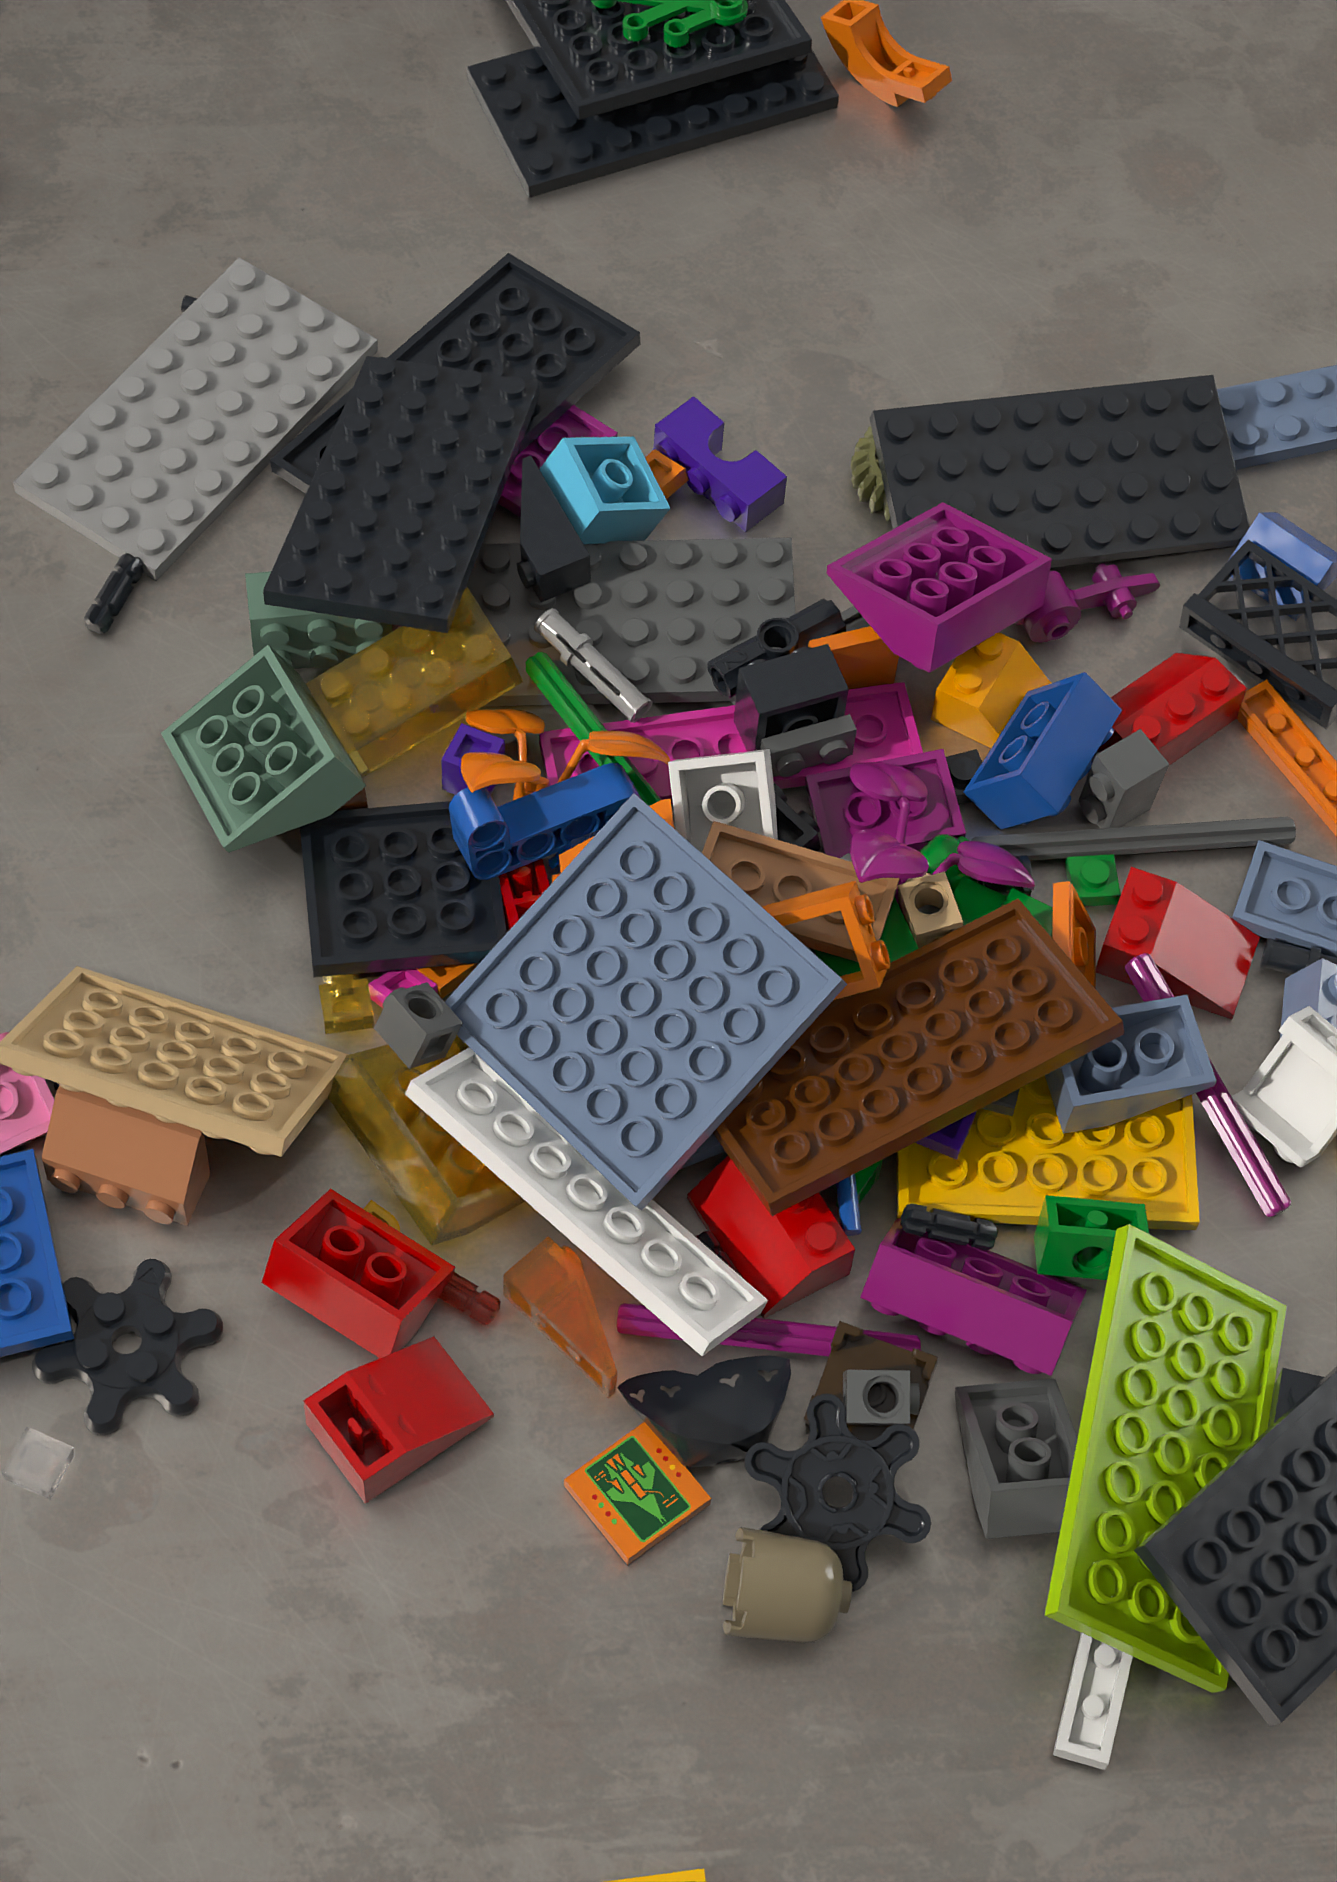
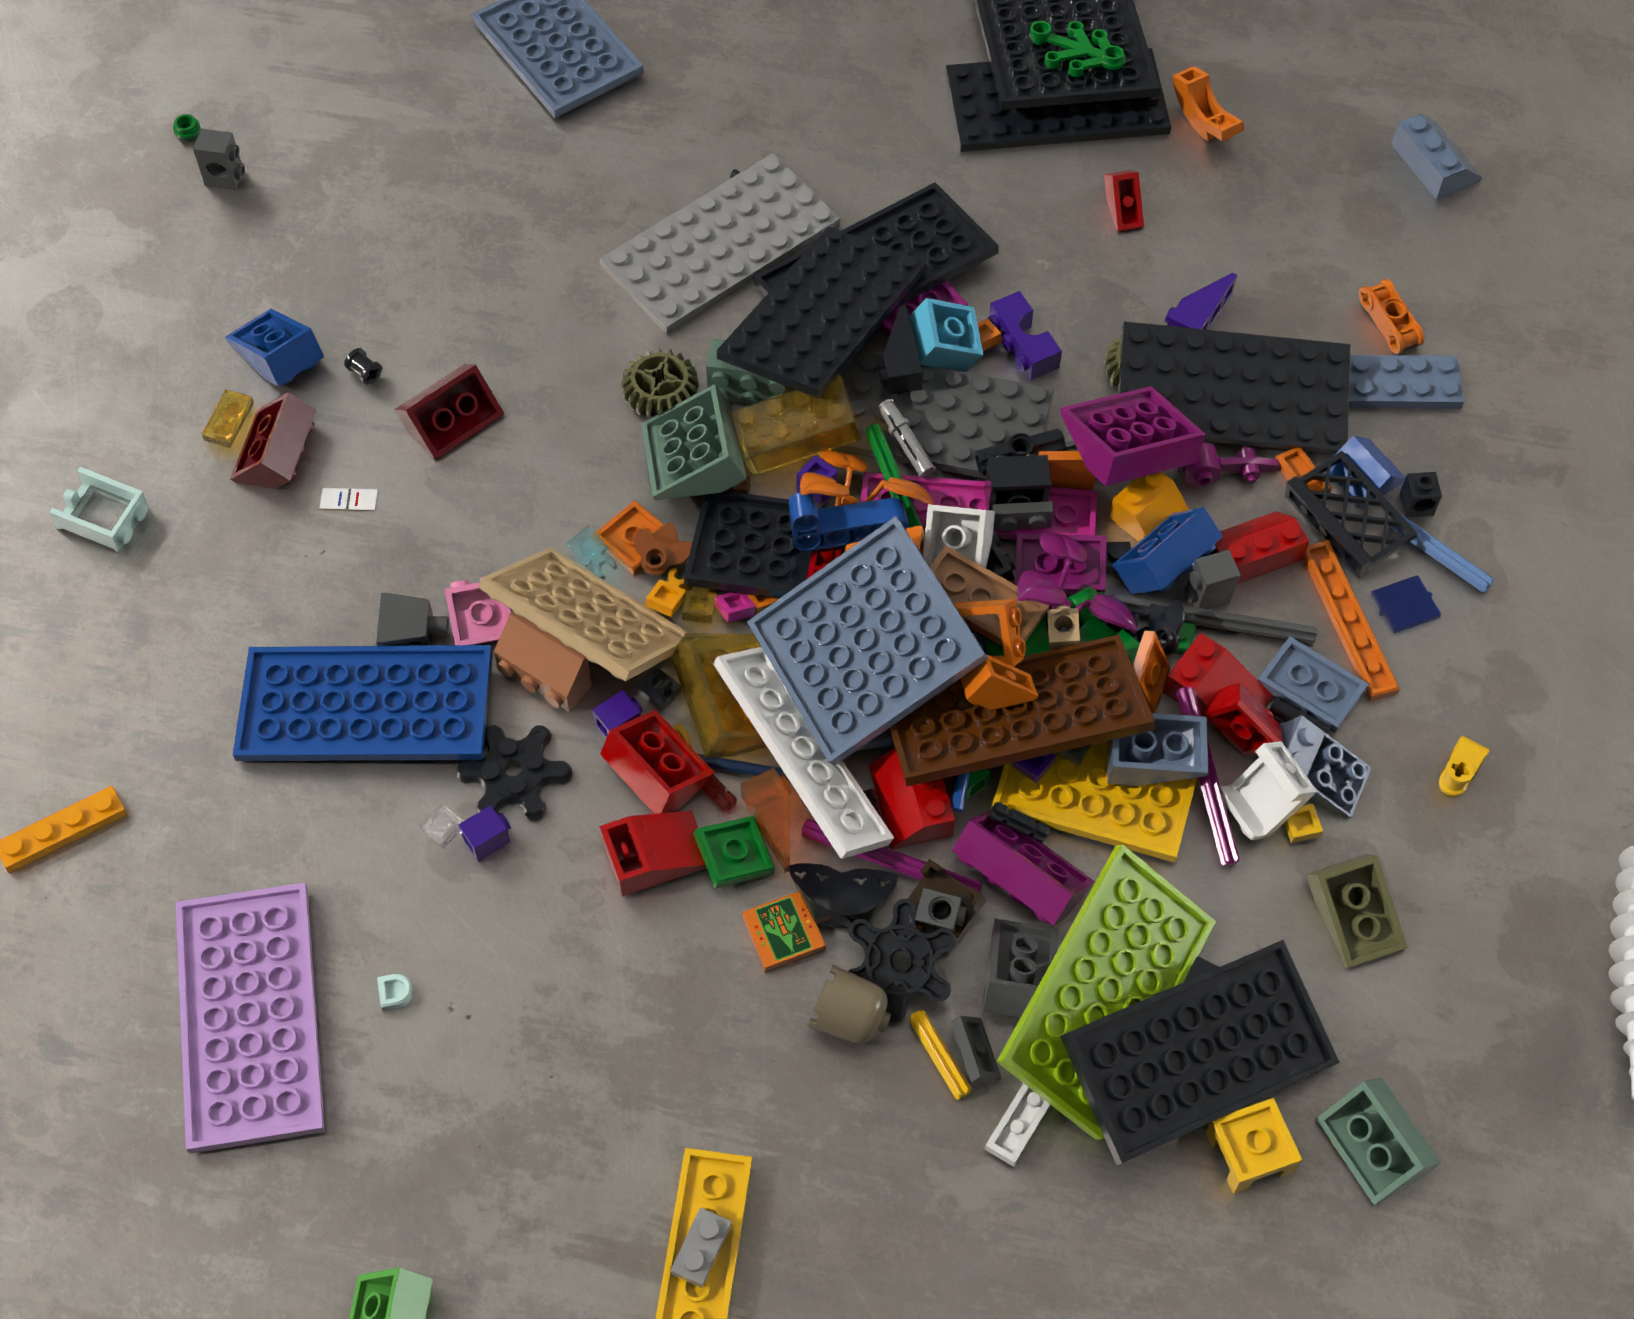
camera: 20 degrees right, 0 degrees up
black axle [84,553,144,634] -> none
dark grey brick [374,982,463,1069] -> none
green brick [1034,1195,1149,1280] -> none
none -> light aqua tile [377,974,413,1012]
none -> dark purple brick [458,805,511,862]
none -> clear light blue plate [566,525,618,580]
none -> orange tile [592,500,664,576]
none -> dark purple brick [592,690,643,738]
none -> olive gear [621,348,699,419]
none -> dark orange plate [634,522,692,576]
none -> black tile [638,669,682,712]
none -> light orange plate [645,568,690,617]
none -> green tile [693,816,776,888]
none -> dark blue bar [698,754,783,780]
none -> yellow axle [909,1010,971,1100]
none -> dark grey plate [951,1016,1001,1084]
none -> orange slope [960,655,1038,710]
none -> red slope [1104,170,1144,231]
none -> black plate [1136,600,1185,656]
none -> dark purple slope [1165,273,1237,330]
none -> red slope [1203,683,1283,757]
none -> orange tile [1275,448,1332,493]
none -> orange piece [1359,278,1425,354]
none -> sand blue slope [1391,113,1482,199]

